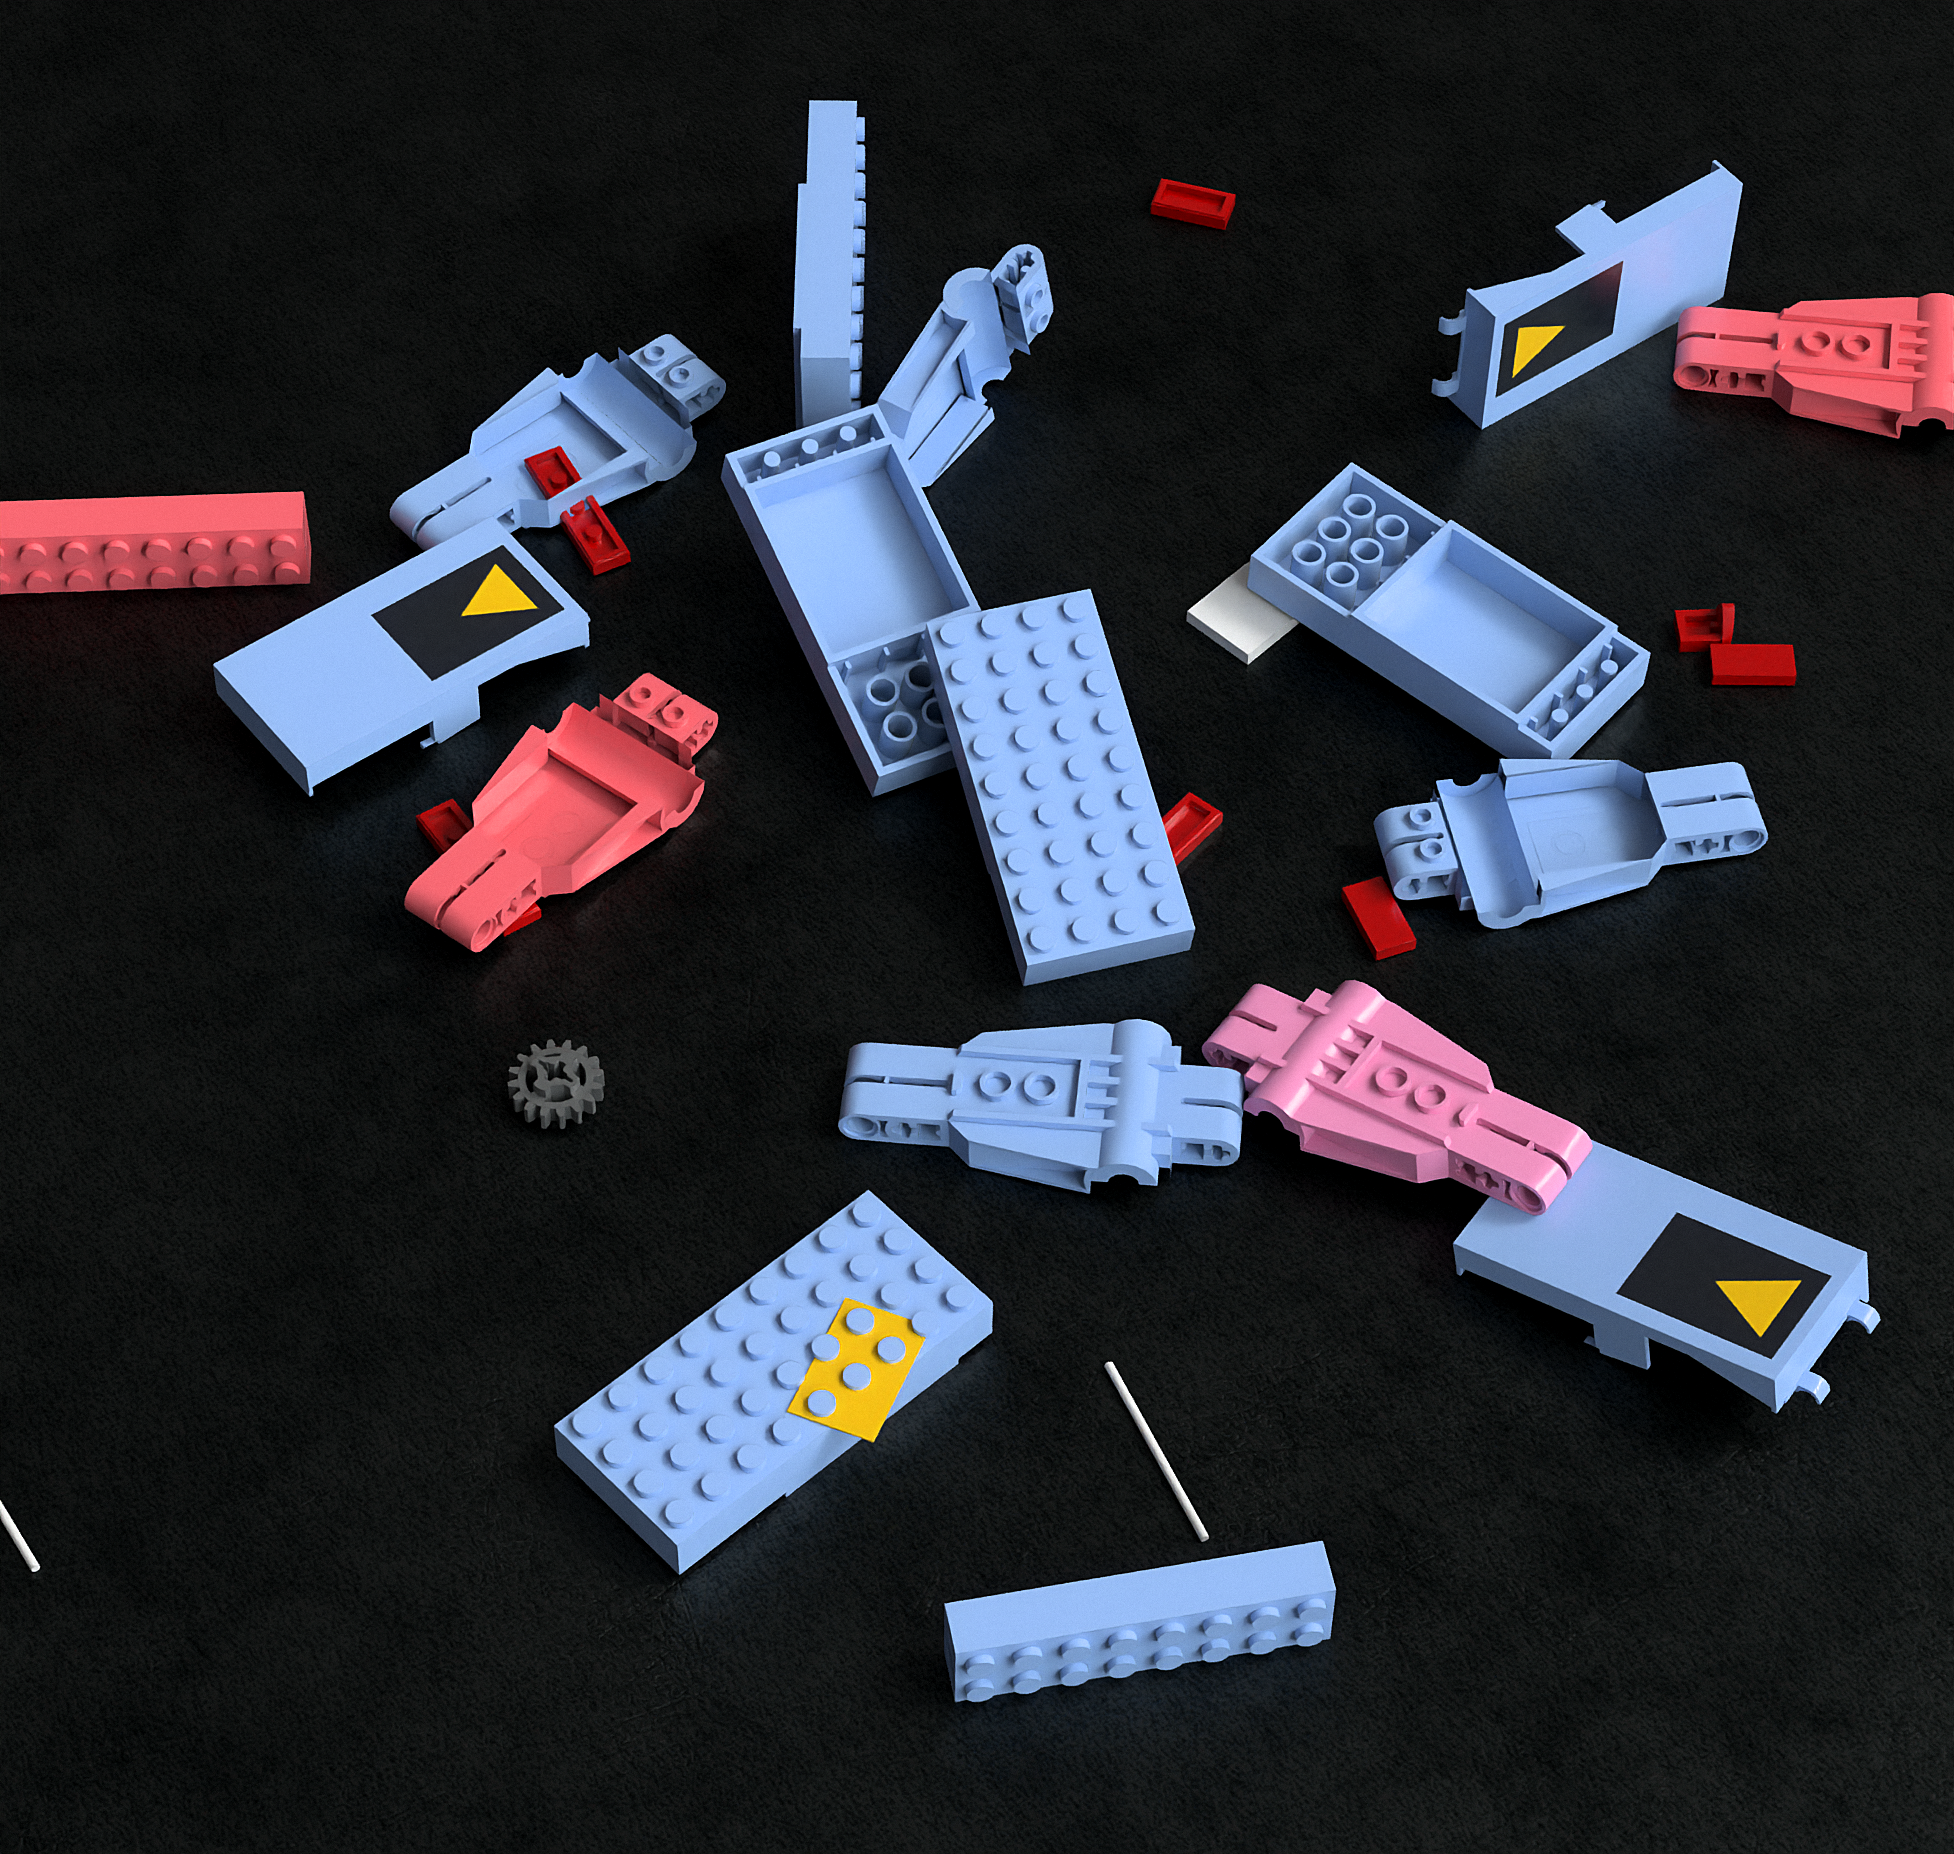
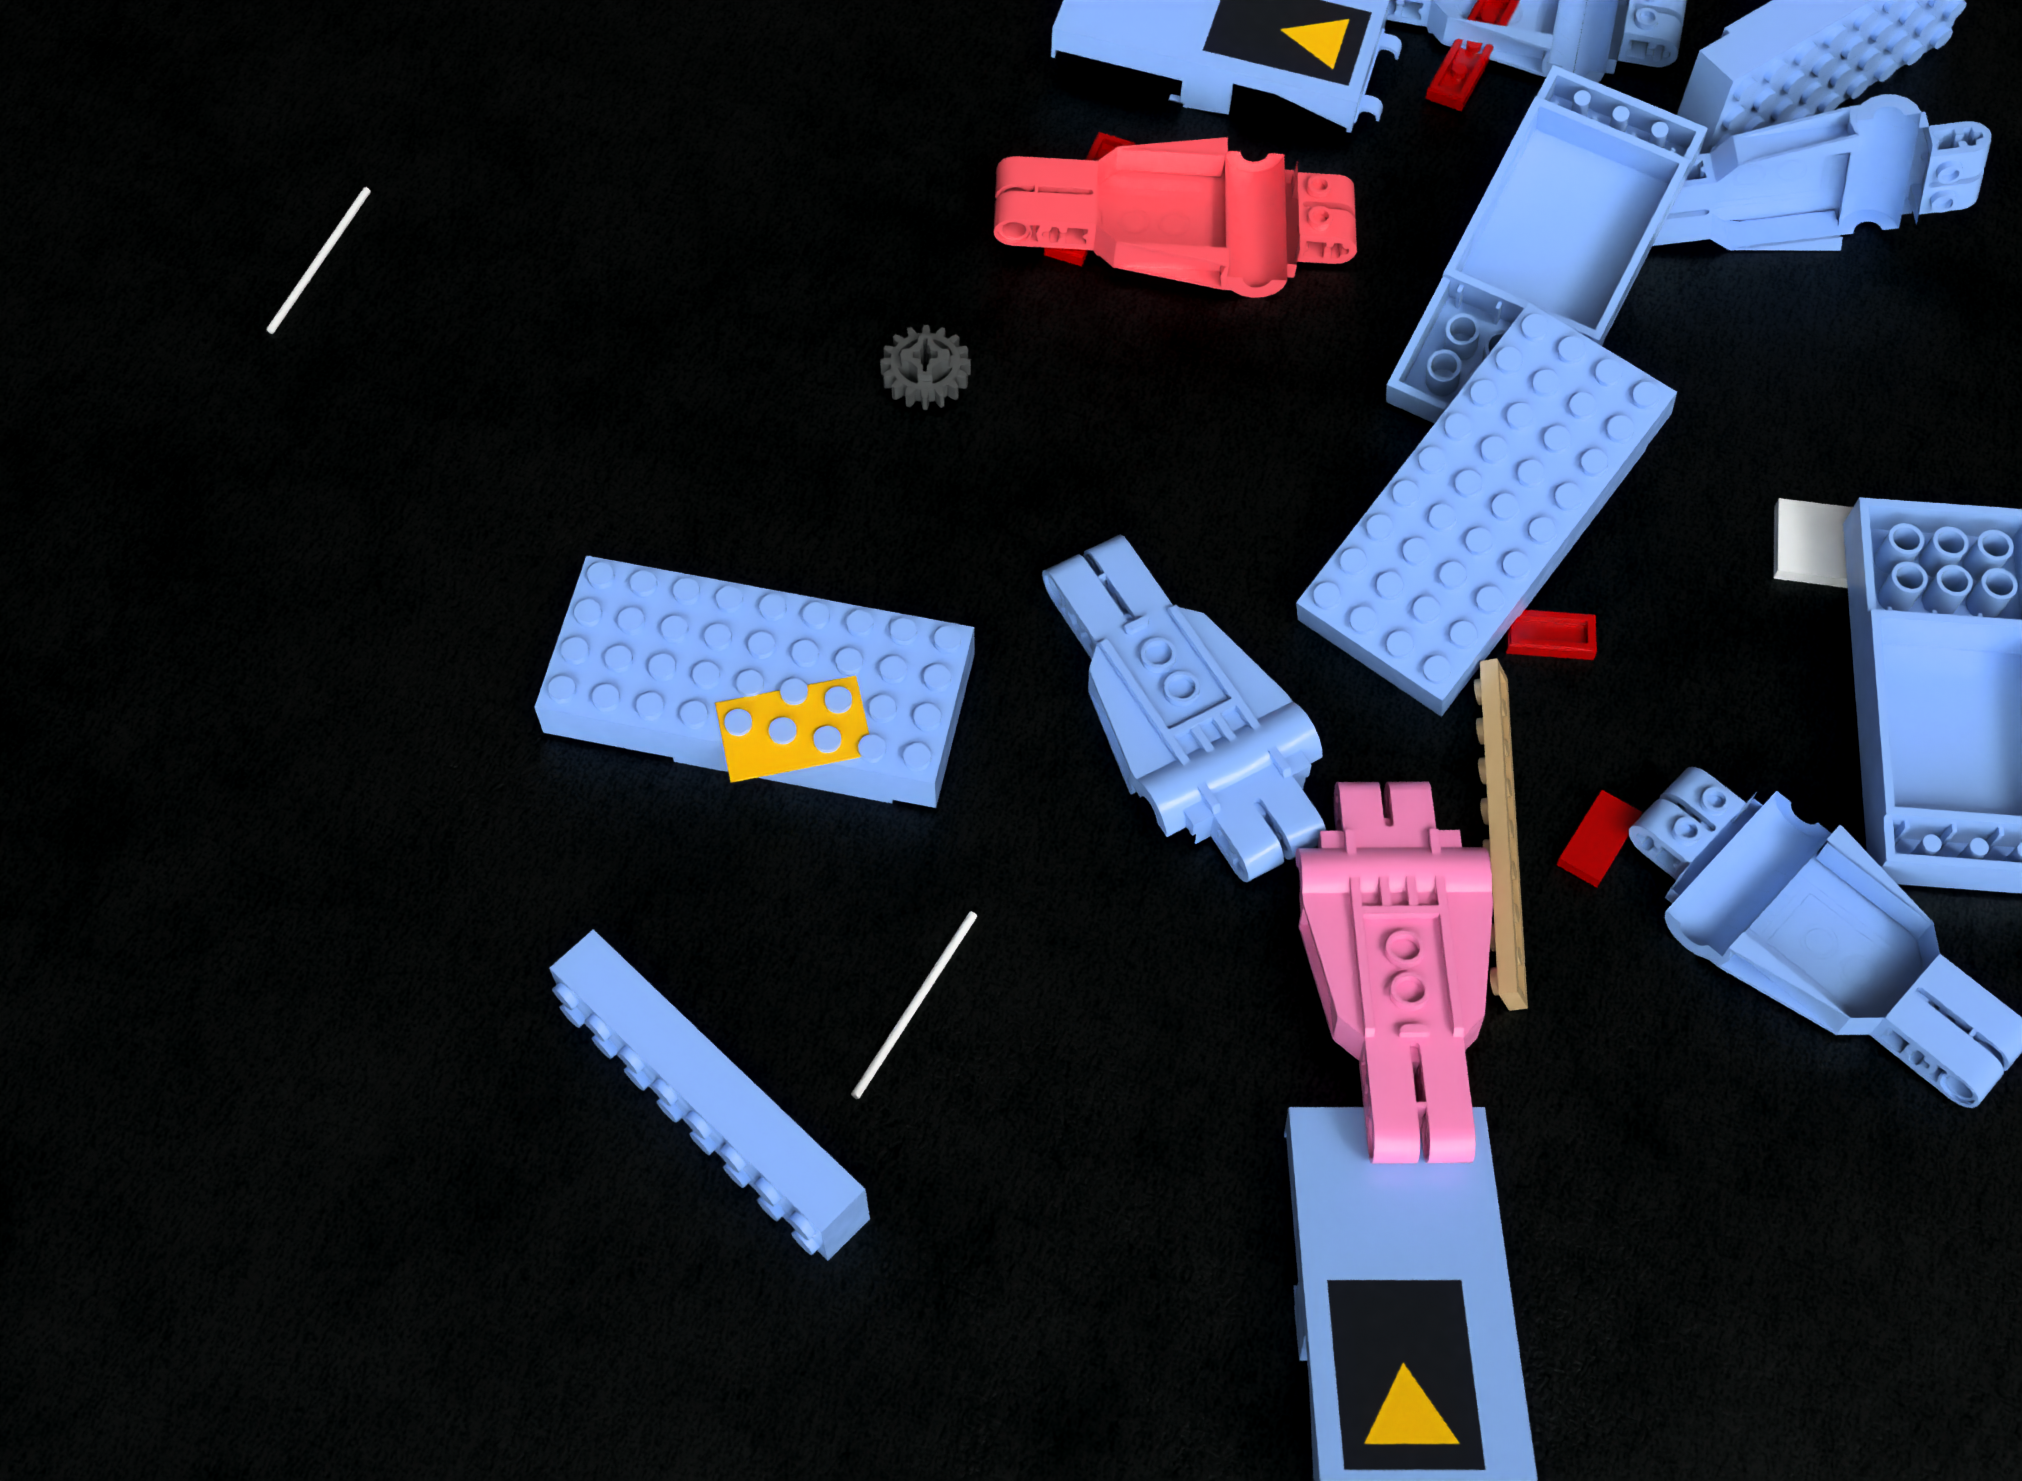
camera: 55 degrees right, 10 degrees up
none -> tan plate [1474,658,1528,1011]

